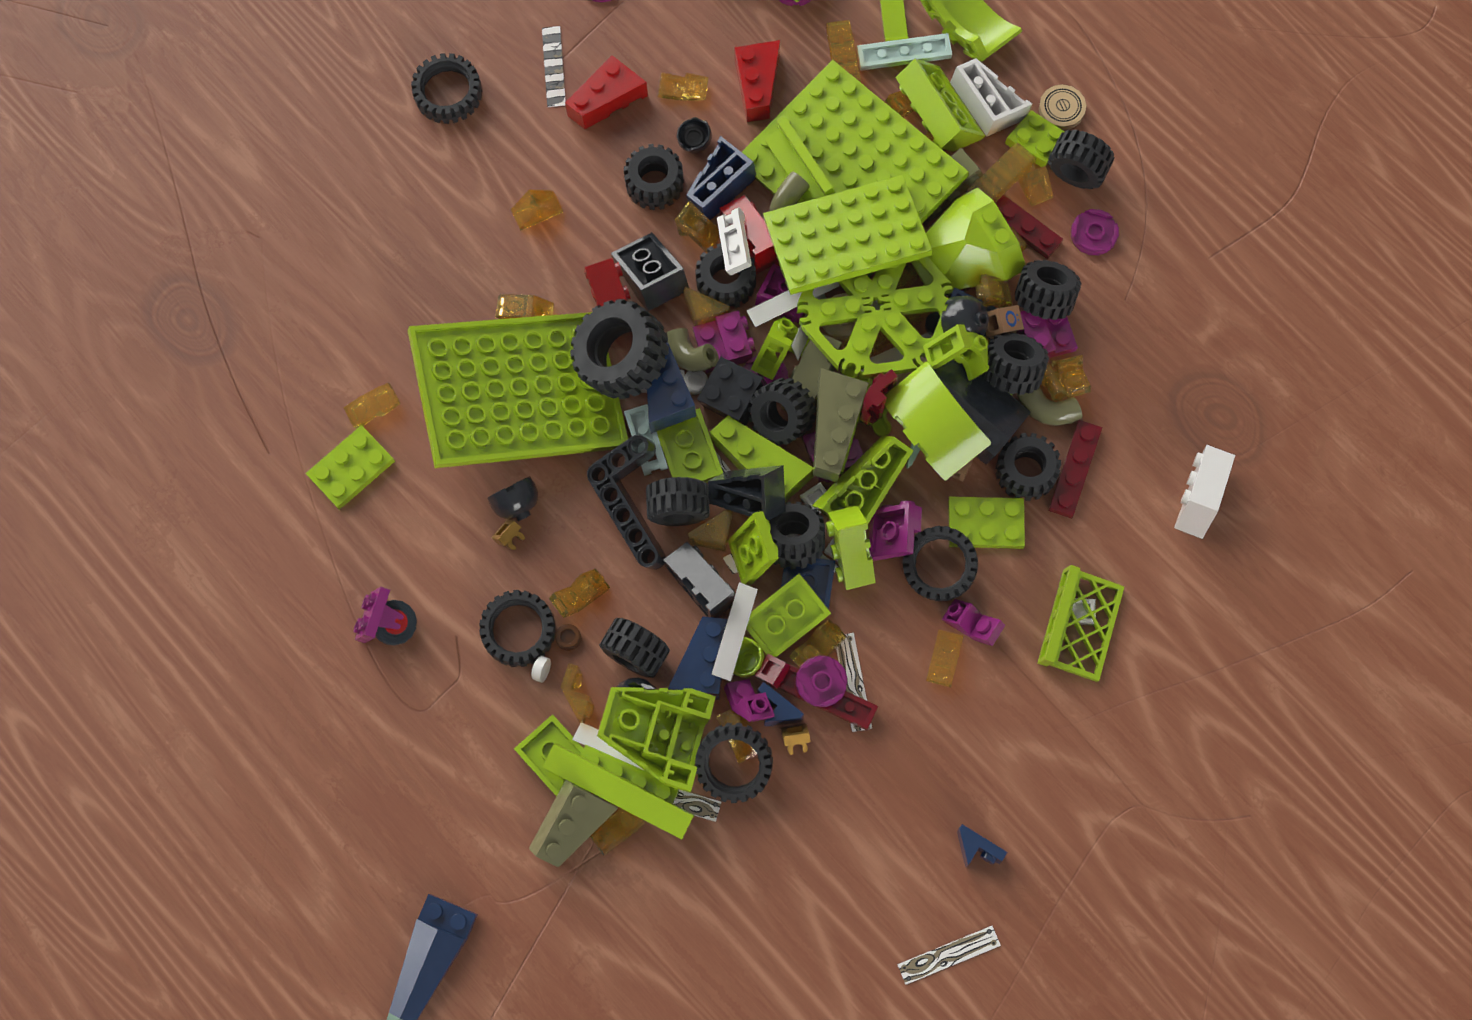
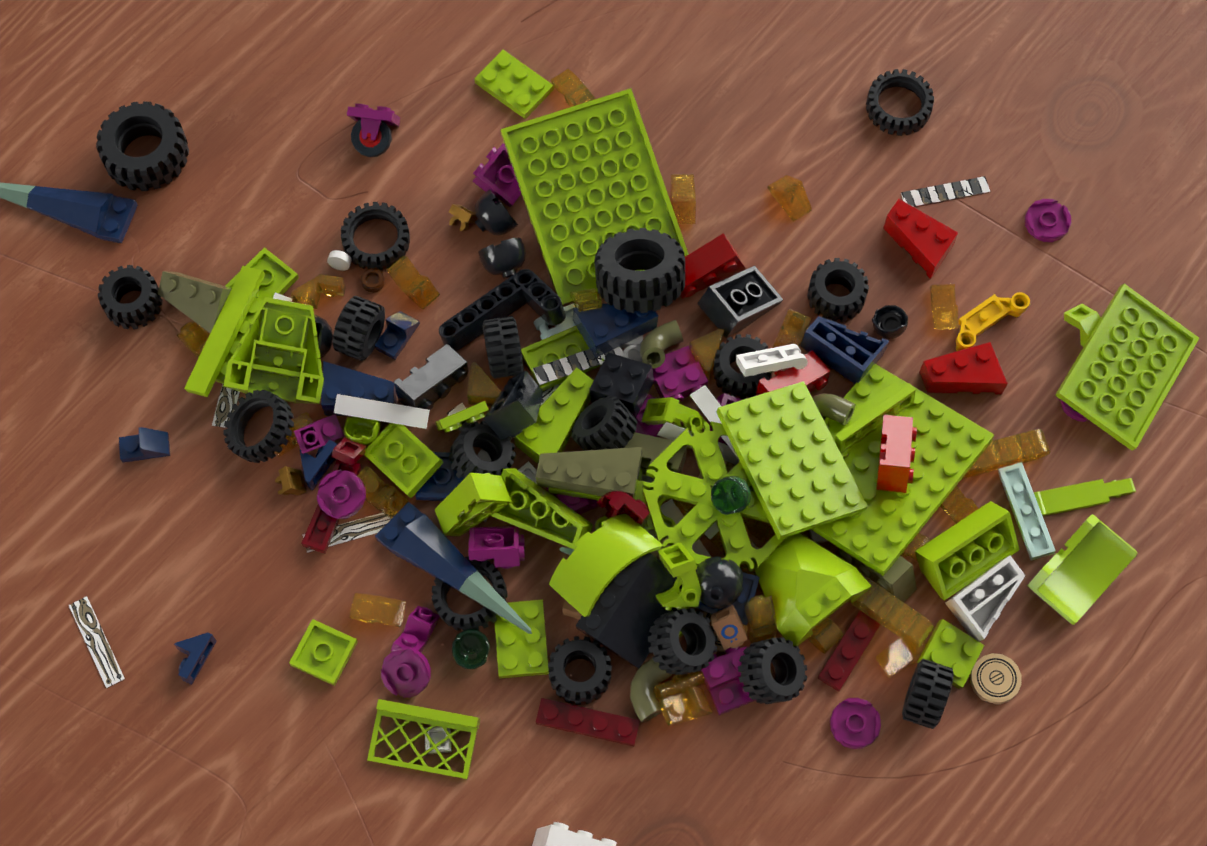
camera: 80 degrees right, 5 degrees down
none -> black tyre [96,101,189,191]
none -> black tyre [98,265,163,330]
none -> dark blue slope [119,427,170,463]
none -> lime plate [289,619,358,686]
none -> dark blue slope [375,311,420,360]
none -> dark blue plate [375,502,532,634]
none -> magenta tile [381,647,431,698]
none -> clear green hair [452,629,490,670]
none -> magenta plate [473,143,521,207]
none -> black cylinder [478,237,526,278]
none -> sticker [532,346,625,385]
none -> clear yellow slope [570,288,602,312]
none -> clear green hair [711,476,751,515]
none -> wedge [876,415,917,493]
none -> yellow plate [956,292,1030,351]

